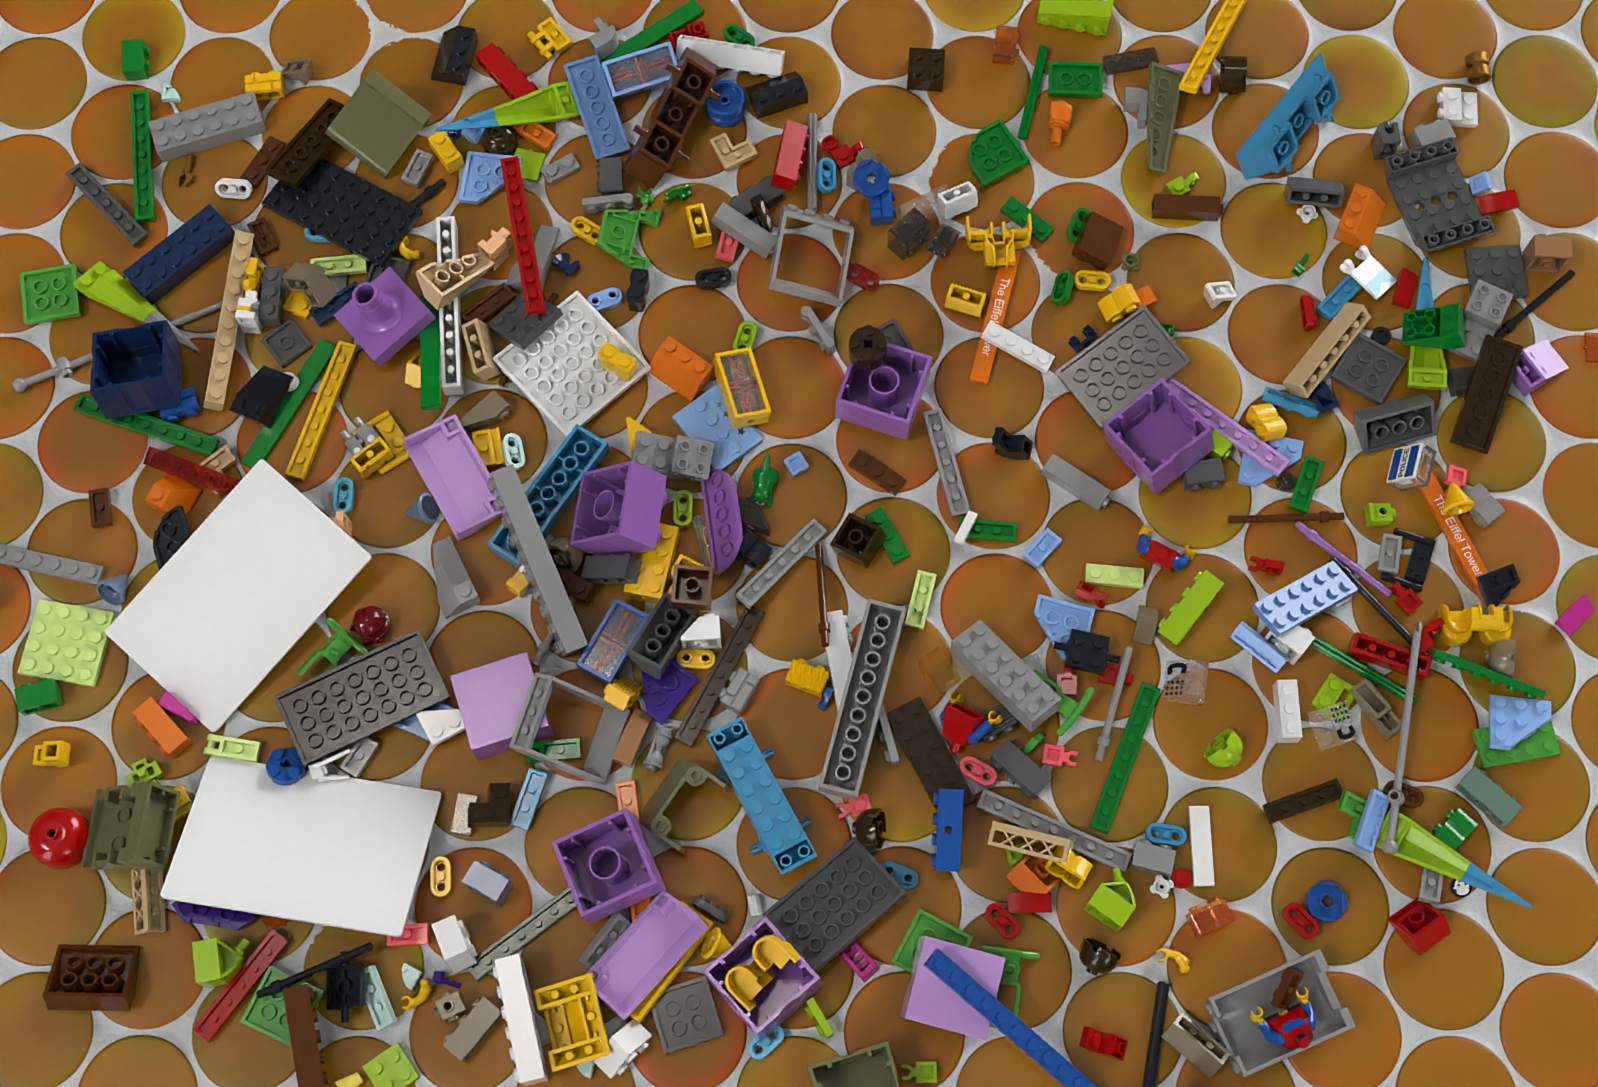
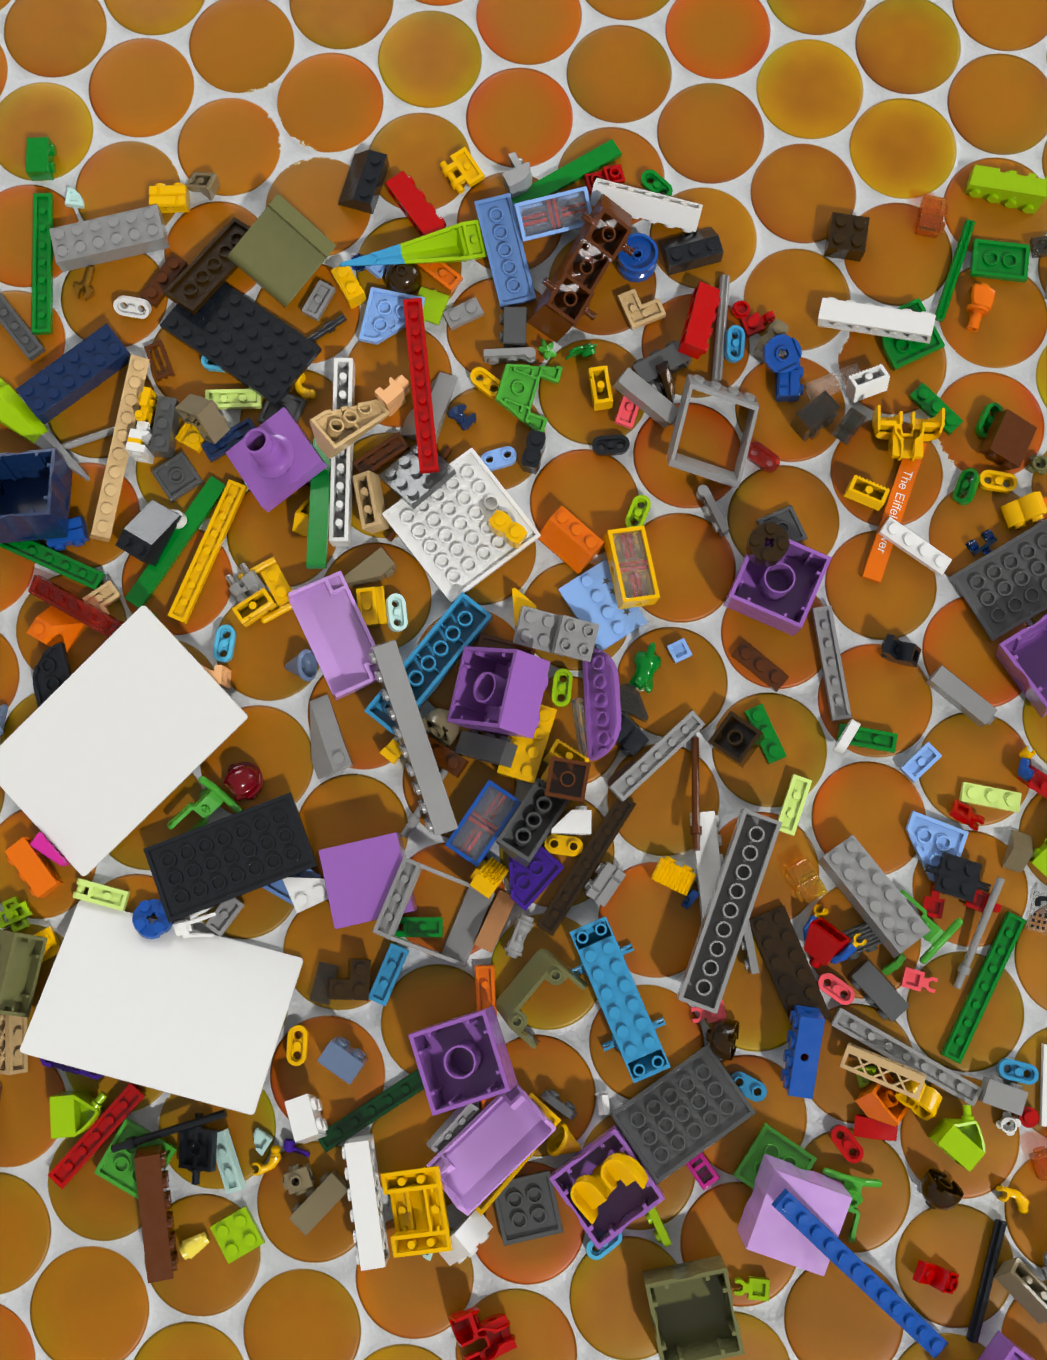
camera: 10 degrees right, 10 degrees up
coral plate [387,923,429,947] -> none
none -> white brick [818,297,936,344]

